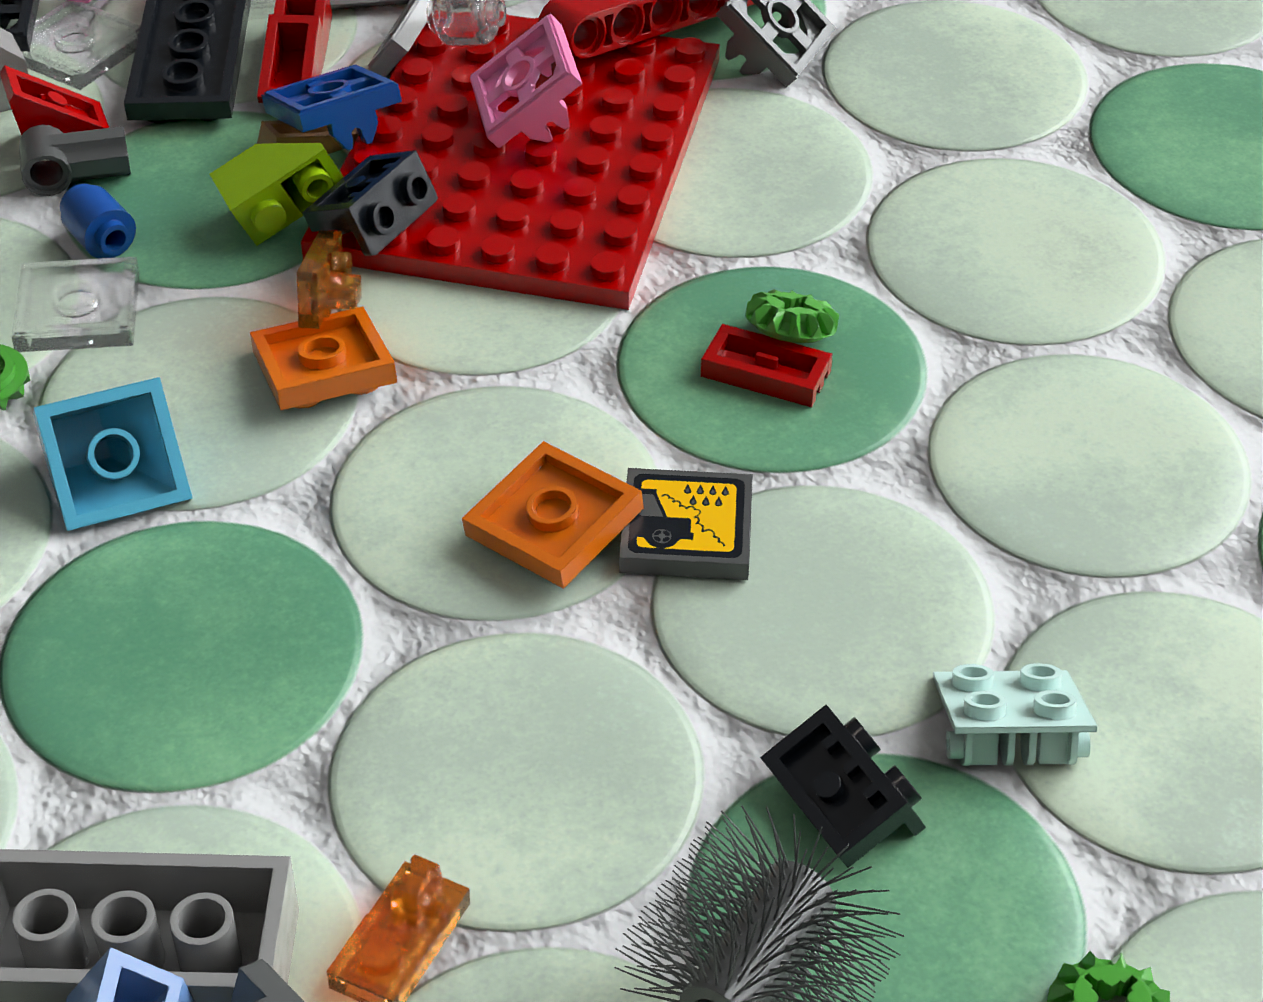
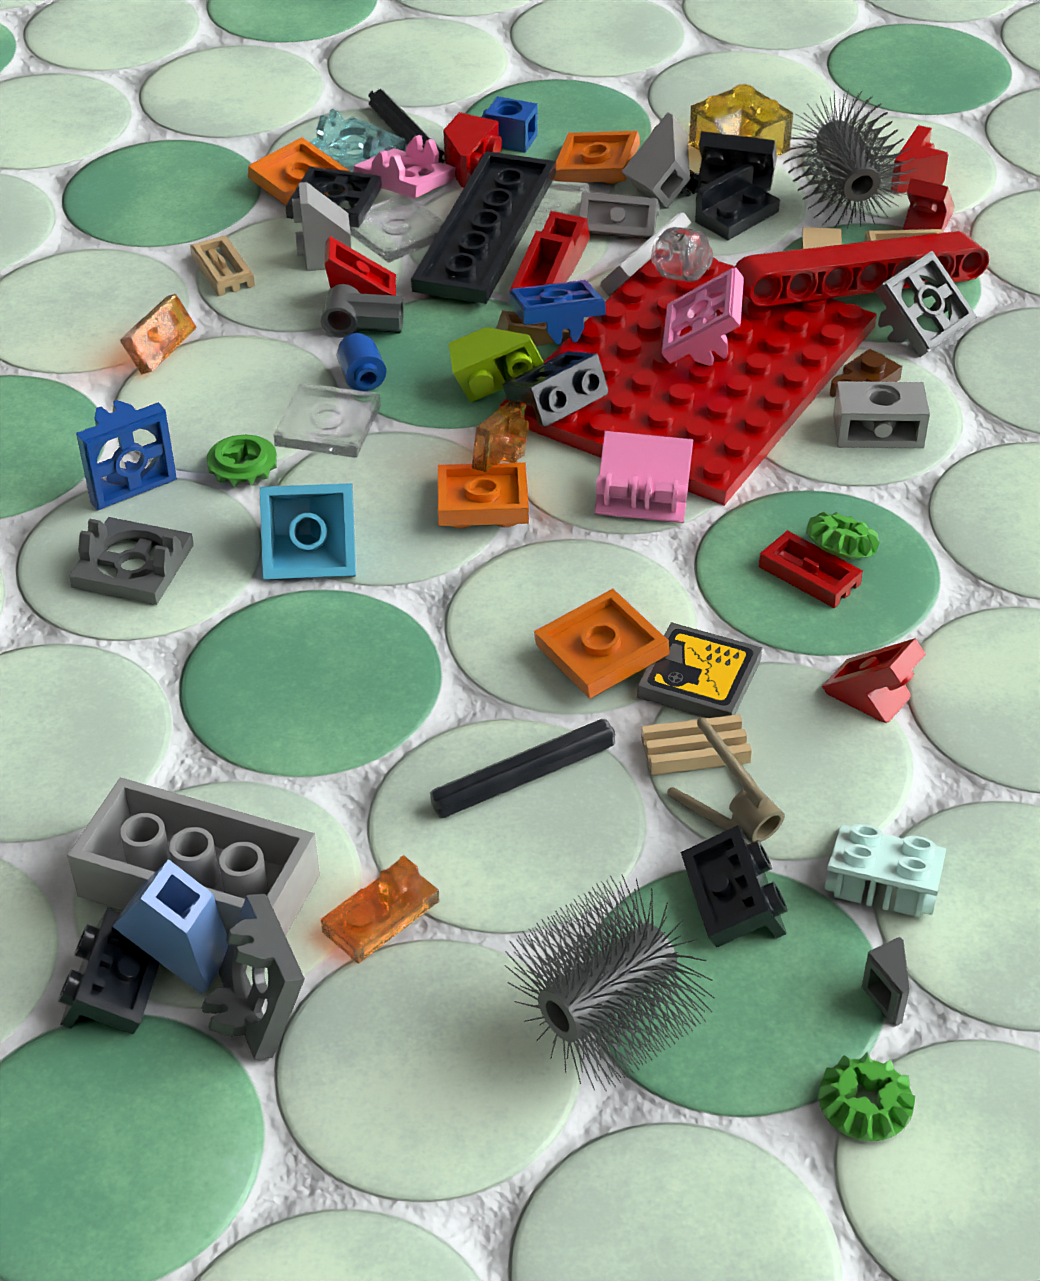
camera: 20 degrees right, 0 degrees up
none -> black axle [430,719,616,818]
none -> bright pink hinge [595,431,693,523]
none -> tan tile [641,714,752,775]
none -> dark tan plant [667,718,785,842]
none -> red slope [822,638,926,723]
none -> reddish brown plate [829,349,903,397]
none -> light grey brick [833,381,930,448]
none -> dark grey slope [861,937,910,1026]

